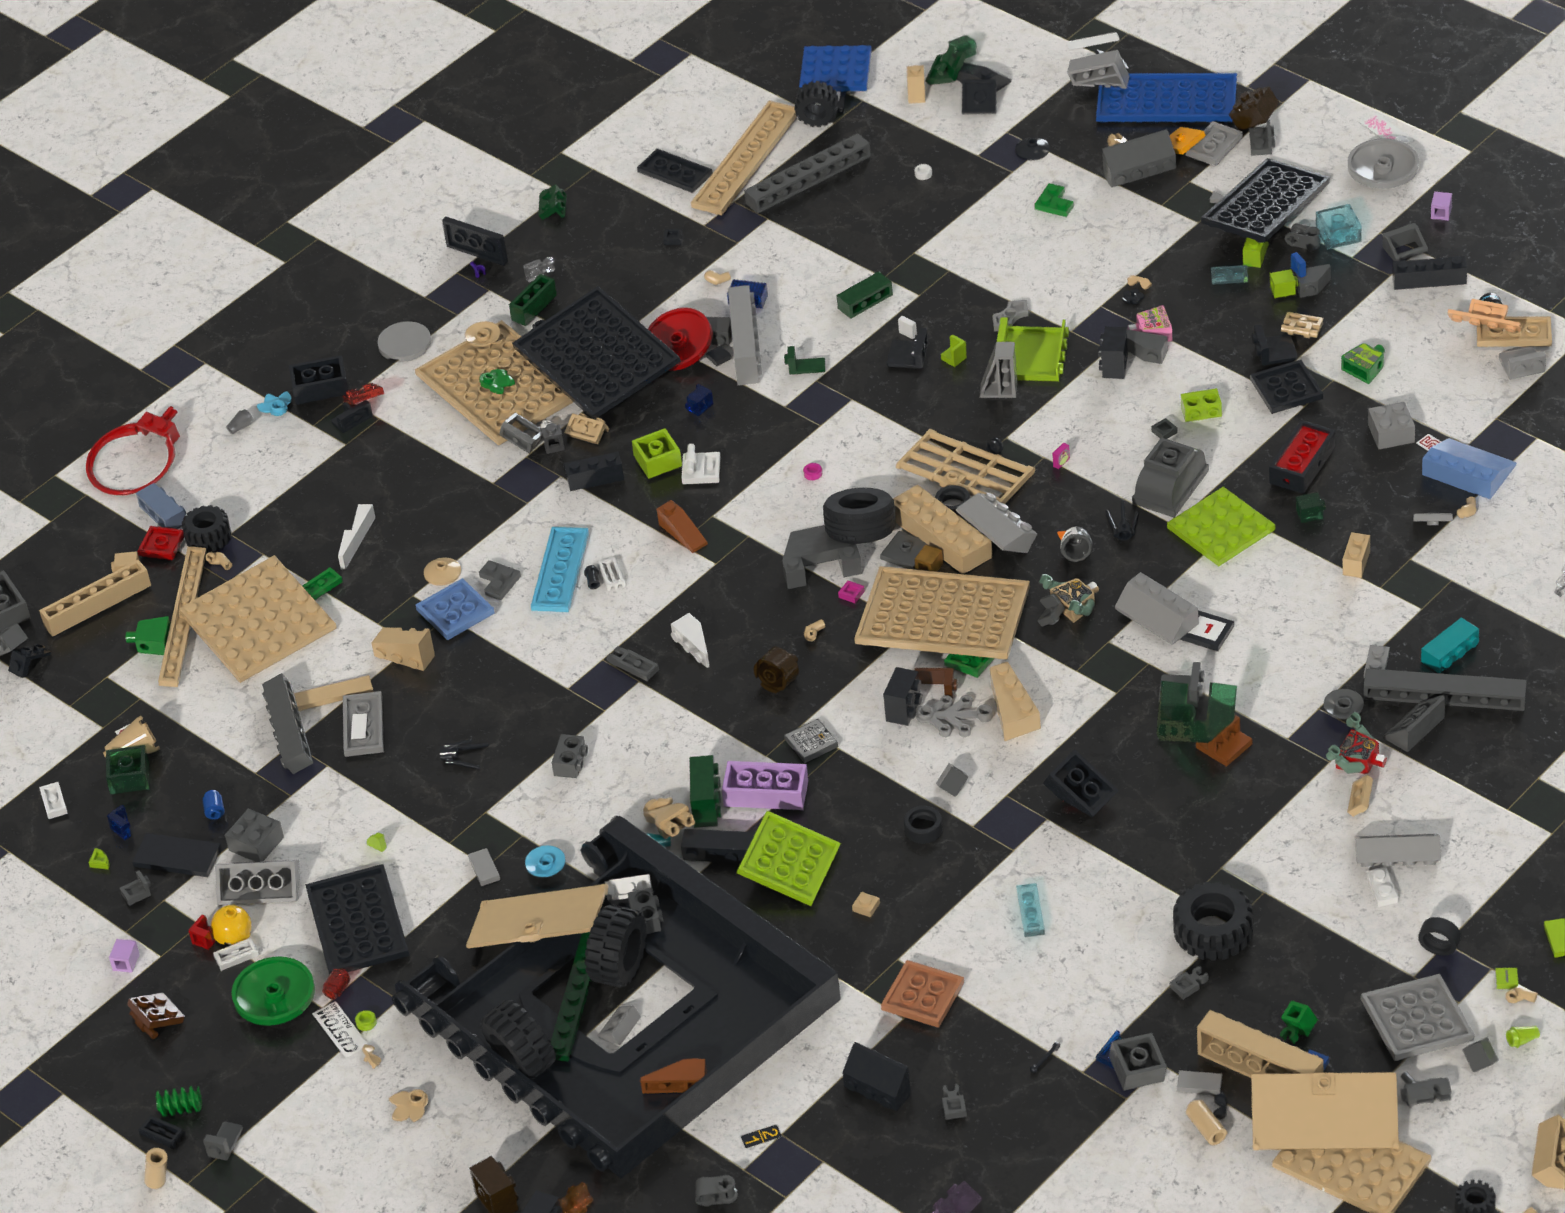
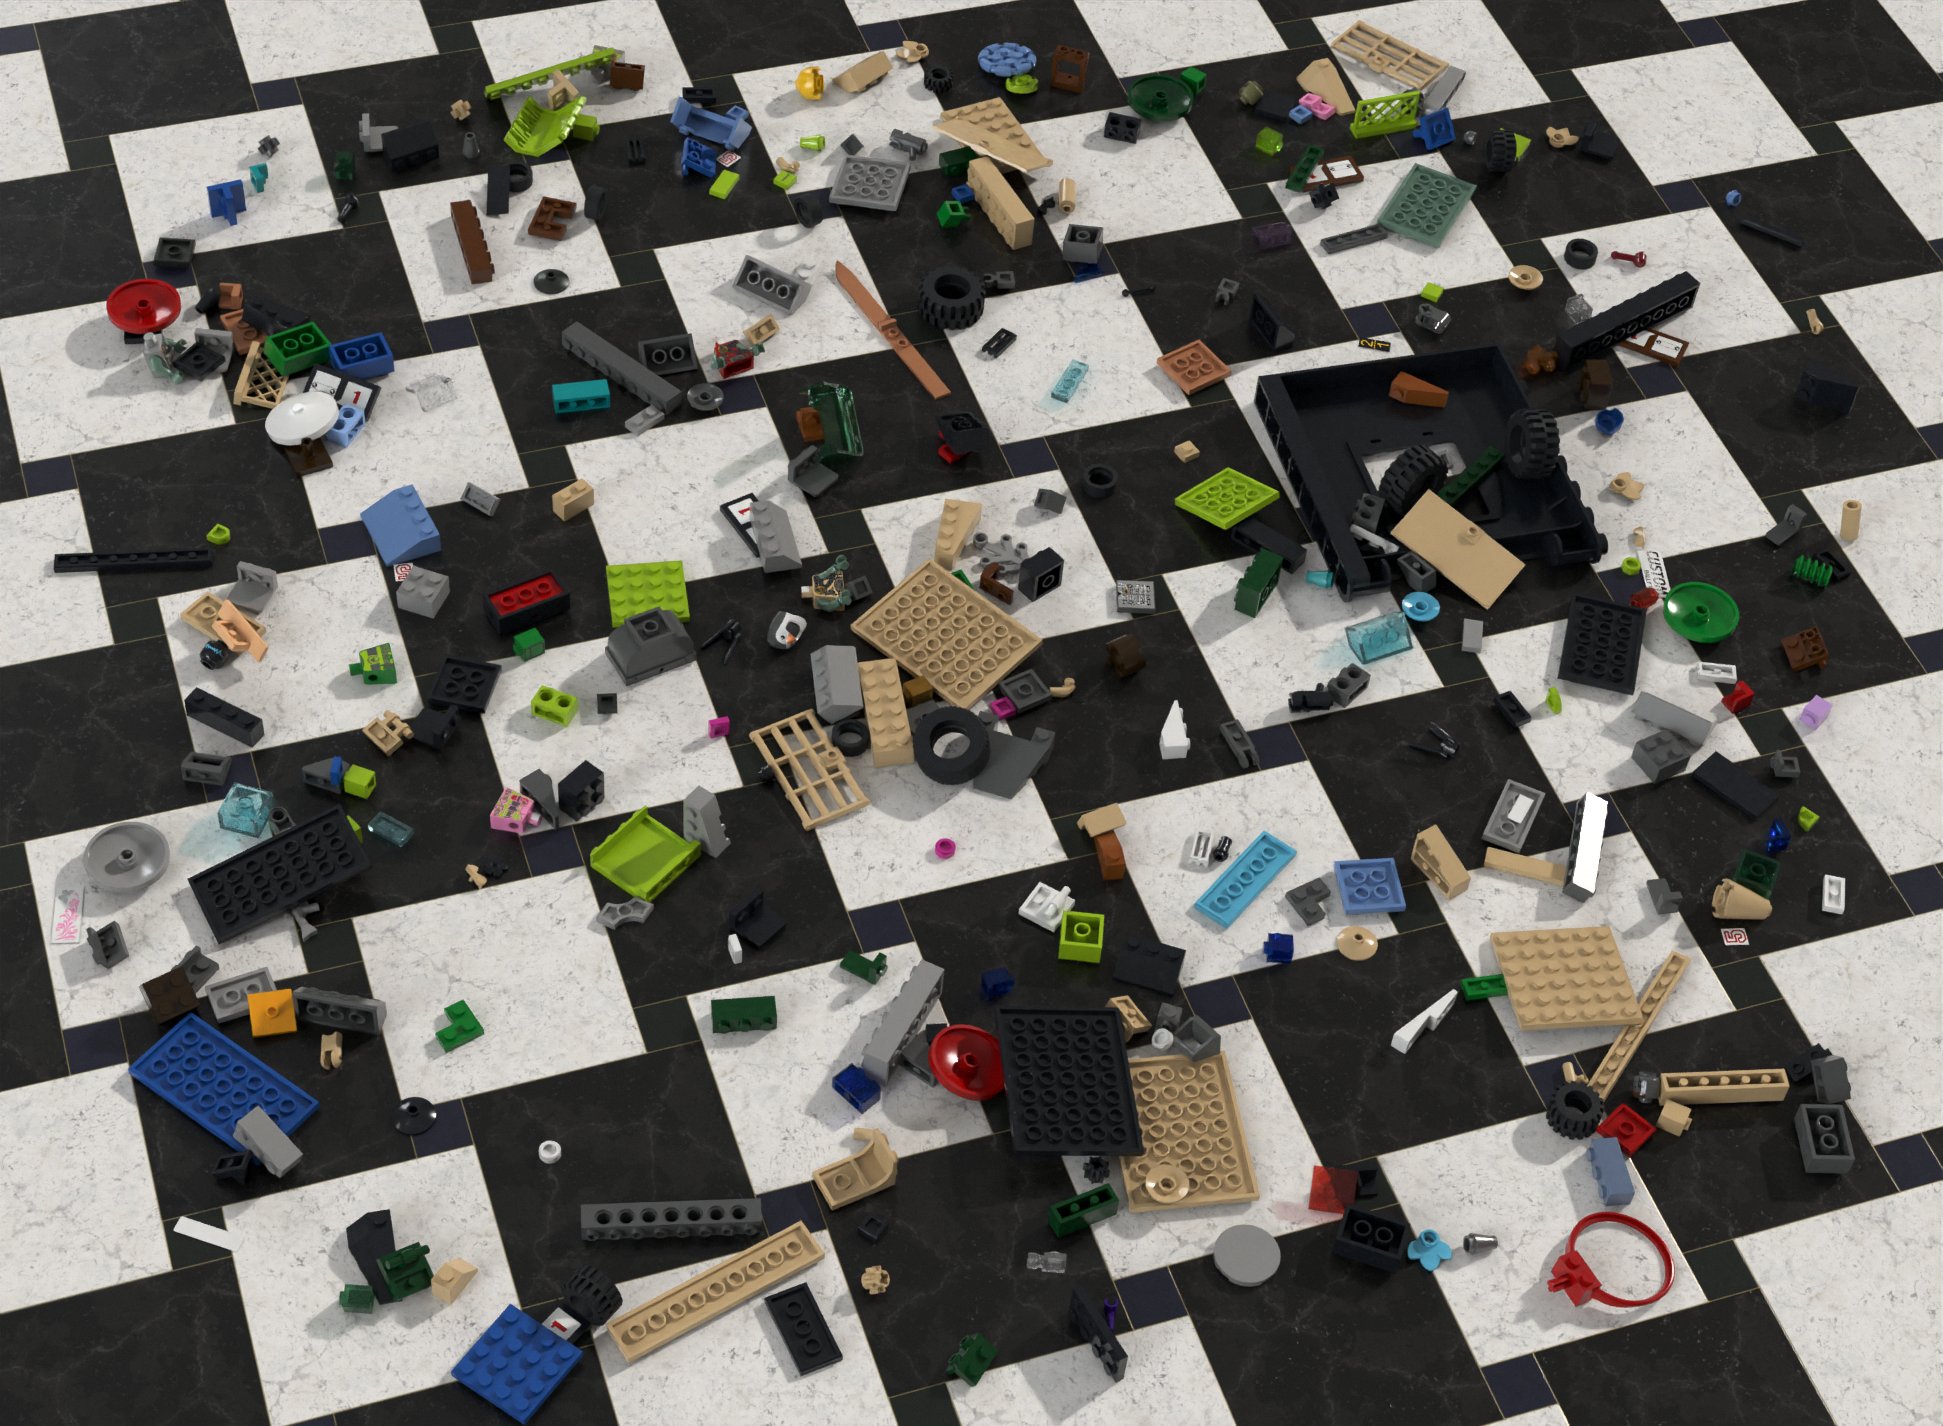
camera: 160 degrees left, 5 degrees up
green torso [125,616,171,655] -> none
blue brick [203,790,225,819] -> none
yellow cylinder [211,905,252,945] -> none
green plate [479,369,516,394] -> none
tan hips [643,797,695,839] -> none
lavender brick [722,761,808,810] -> none
lime panel [941,335,967,367] -> none
black tile [962,79,997,115] -> none
light grey tile [1177,1070,1222,1095] -> none
clear green brick [1296,492,1326,523] -> none
lavender brick [1431,192,1452,221] -> none
tan arm [1457,497,1476,519] -> none
none -> dark grey bracket [86,921,129,969]
none -> green brick [513,628,545,662]
none -> tan bracket [812,1128,899,1211]
none -> nougat piece [835,260,951,400]
none -> tan gear [861,1265,890,1294]
none -> black tile [982,328,1017,359]
none -> dark grey plate [998,669,1052,714]
none -> tan panel [1077,803,1127,837]
none -> clear blue brick [1262,933,1294,964]
none -> black piece [1288,683,1334,713]
none -> clear light blue slope [1345,612,1413,665]
none -> dark grey slope [1397,551,1436,593]
none -> black plate [1493,690,1532,728]
none -> blue hair [1594,408,1624,435]
none -> dark grey head [1632,1071,1661,1103]
none -> dark grey bracket [1646,878,1683,915]

